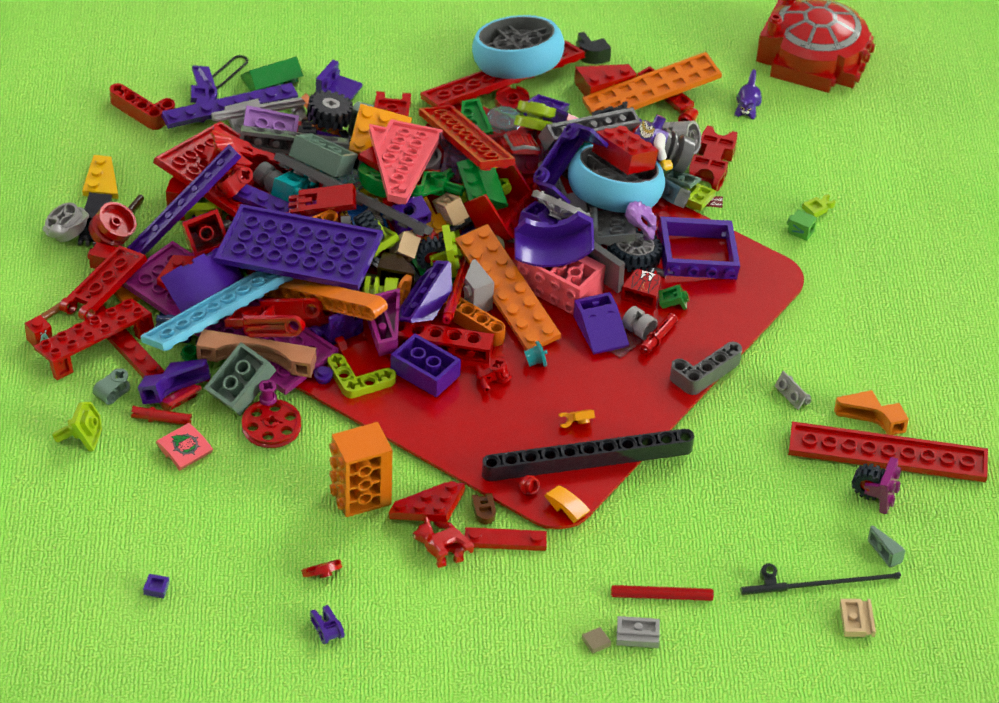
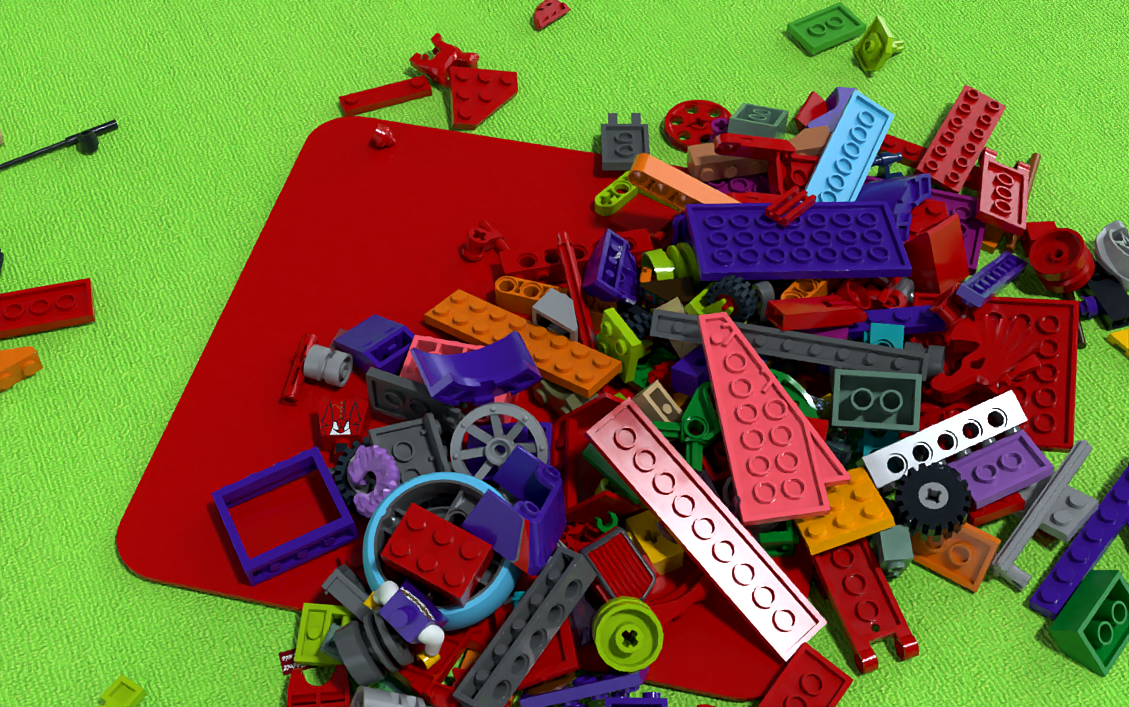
camera: 160 degrees right, 5 degrees up
red brick [24,315,52,347] -> none
sand green piece [93,368,130,405] -> none
red pin [131,405,192,425] -> none
coral slope [156,423,213,471] -> none
dark purple bracket [316,59,362,101] -> none
orange brick [329,422,393,517] -> none
magenta wedge [367,288,400,356] -> none
dark purple brick [391,334,461,397] -> none
green wing [461,98,493,135] -> none
reddish brown plate [471,493,496,524] -> none
black beam [482,429,695,481] -> none
clear light blue tile [487,106,520,133] -> none
teal piece [524,341,548,367] -> none
light orange slope [545,486,590,523] -> none
light orange plate [558,409,595,428] -> none
dark tan tile [582,627,611,654] -> none
red axle [611,585,714,601] -> none
light grey plate [616,616,660,648] -> none
green bracket [659,284,689,310] -> none
dark grey beam [670,342,742,395] -> none
light grey hinge [775,371,811,410] -> none
bright green brick [787,210,817,241] -> none
none -> dark grey tile [601,113,650,170]
none -> red tile [765,185,817,227]
none -> bright green plate [787,2,867,54]

